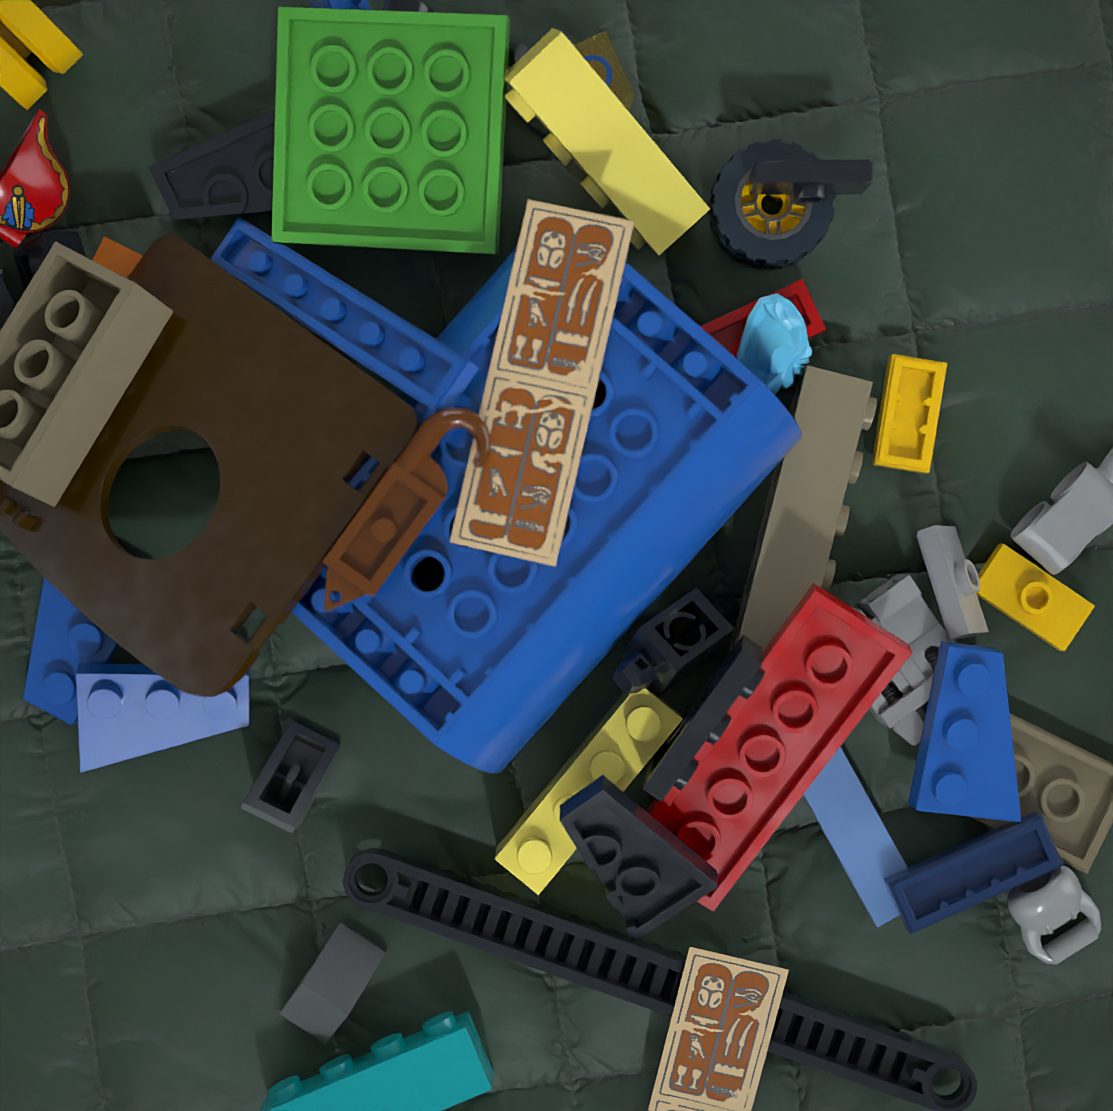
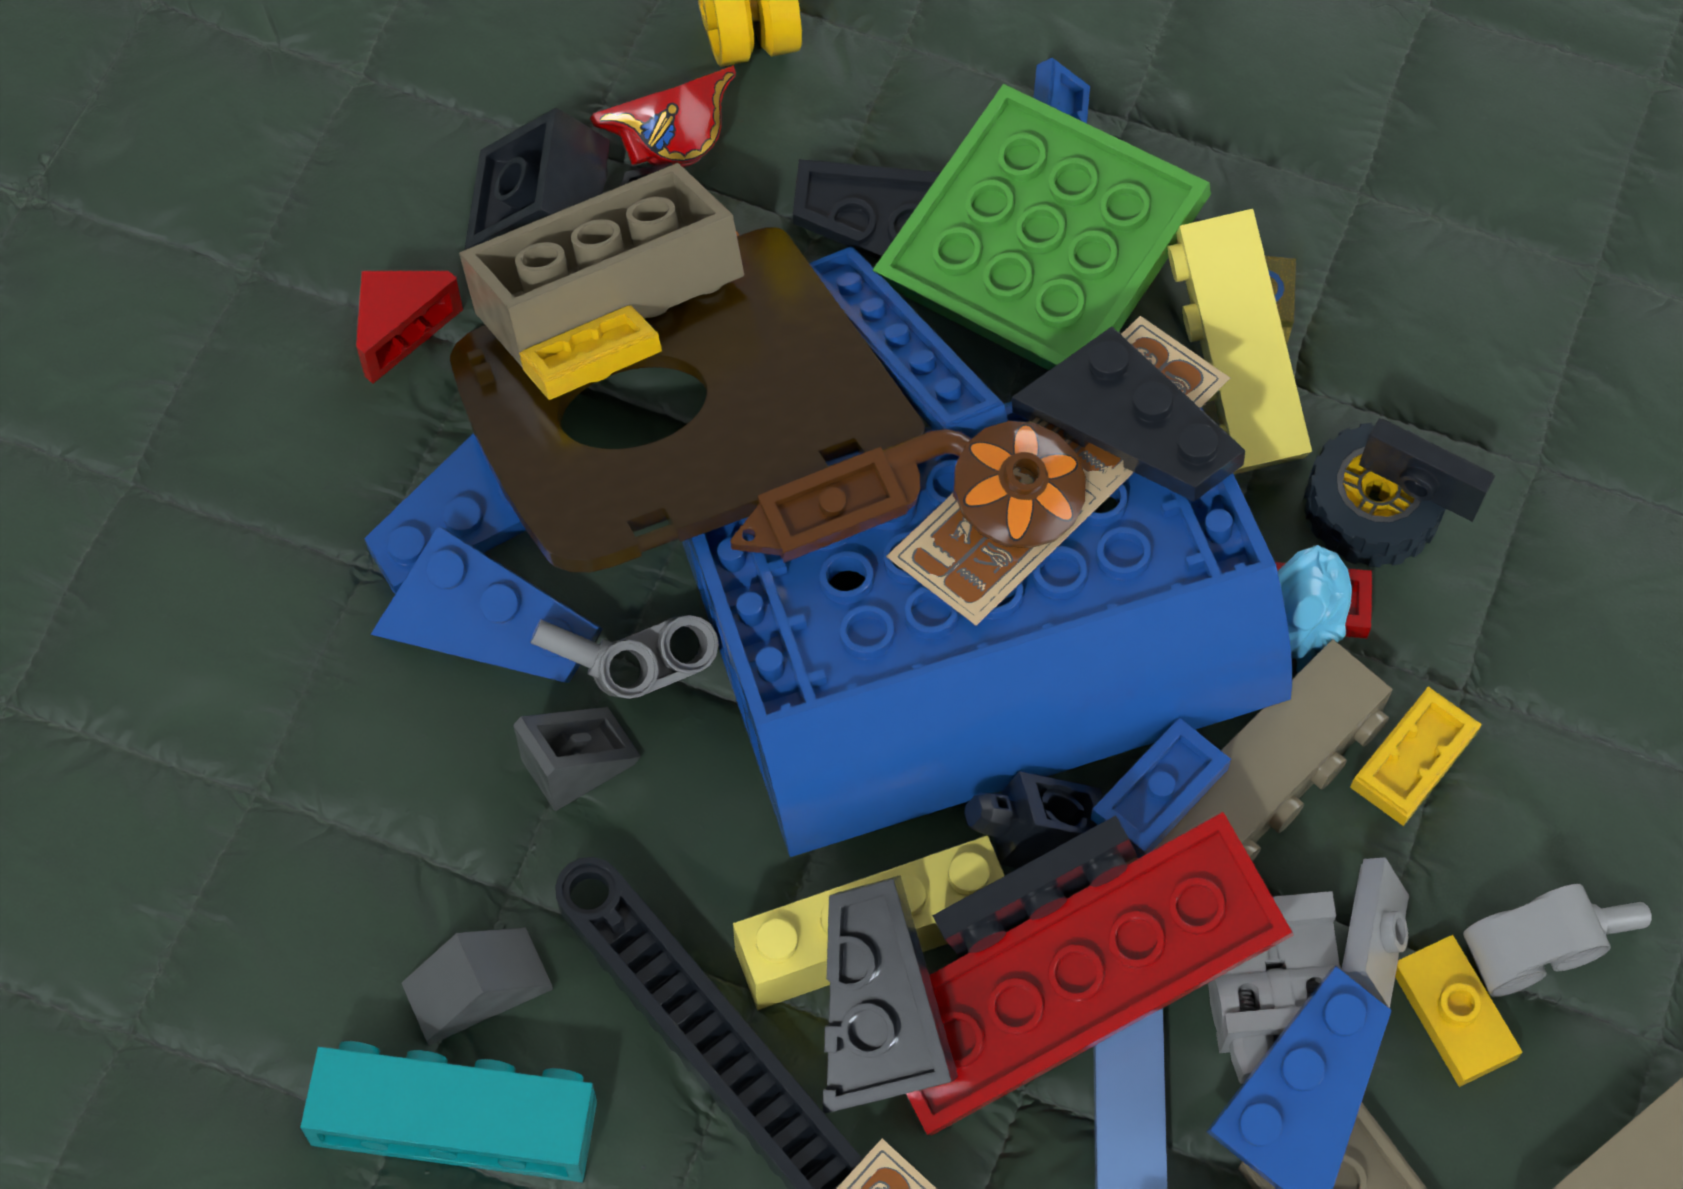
camera: 25 degrees right, 25 degrees down
none -> yellow plate [519,305,662,400]
none -> light grey beam [530,615,719,699]
none -> reddish brown dish [954,421,1086,549]
none -> black wing [1012,326,1245,502]
none -> blue plate [1091,717,1231,859]

